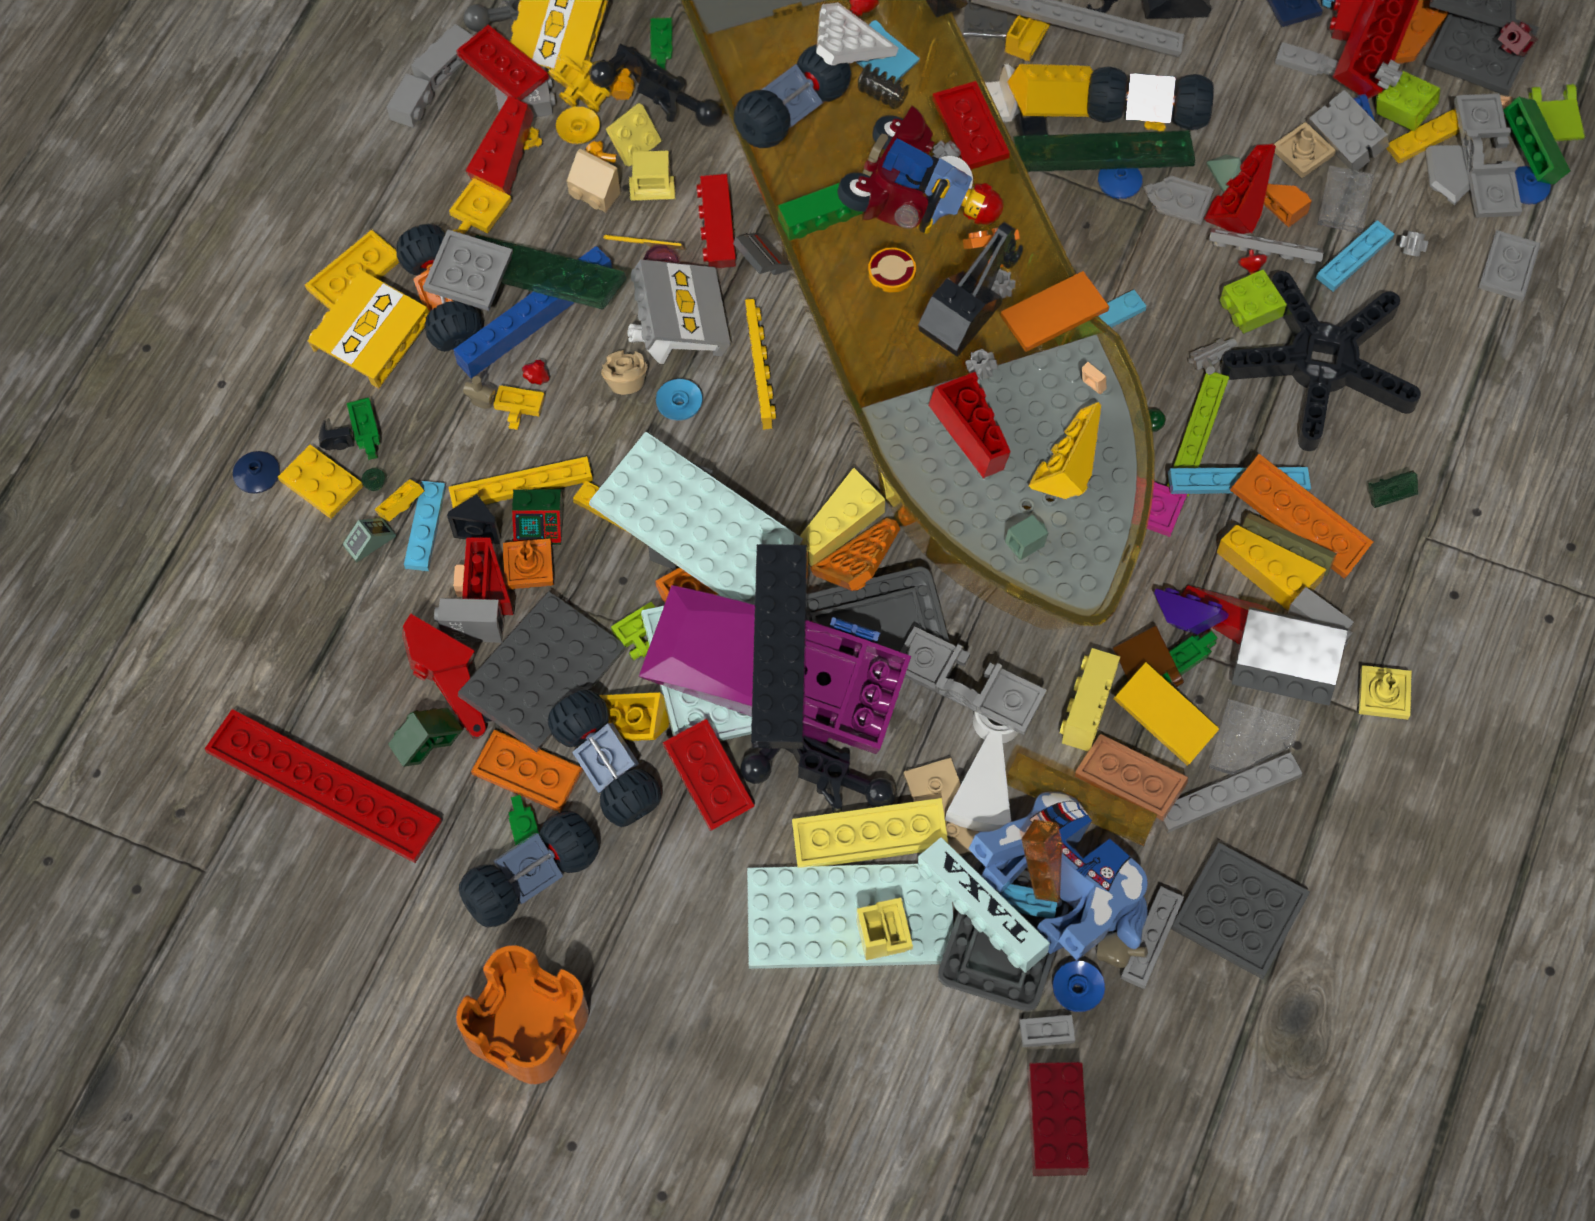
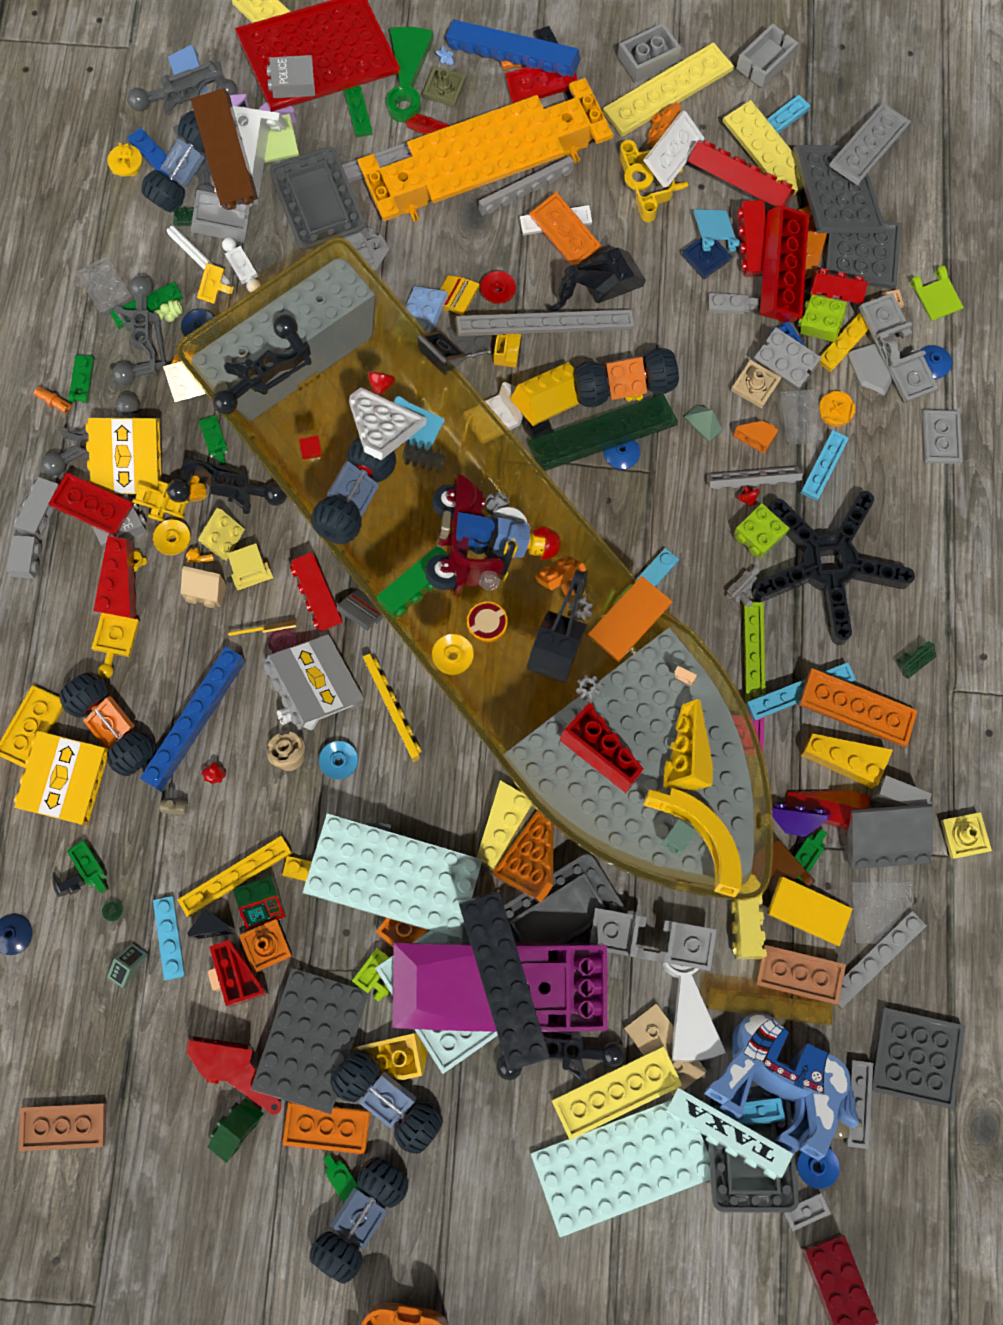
camera: 20 degrees left, 10 degrees up
red plate [204,709,442,863] -> none
yellow plate [278,445,363,519] -> none
yellow plate [374,479,424,522] -> none
light grey plate [423,230,513,311] -> none
light grey brick [434,598,504,643] -> none
clear green plate [474,234,627,310] -> none
yellow plate [493,385,545,430] -> none
red plate [662,718,755,831] -> none
blue plate [829,617,881,642] -> none
light yellow plate [856,898,913,960] -> none
red plate [932,81,1010,170] -> none
clear orange slope [1021,819,1062,903] -> none
dark green plate [1142,408,1166,432] -> none
light grey tile [1143,176,1214,225] -> none
red wedge [1204,144,1276,234] -> none
olive plate [1242,513,1337,576] -> none
light grey gear [1375,60,1403,90] -> none
light grey gear [1399,231,1428,257] -> none
dark red brick [1498,21,1538,57] -> none
green brick [1503,96,1571,185] -> none
none -> nougat plate [19,1103,106,1151]
none -> red tile [299,435,322,460]
none -> yellow dish [432,634,473,675]
none -> yellow arch [643,788,742,897]
none -> red wedge [808,267,868,304]
none -> light orange tile [818,391,856,427]

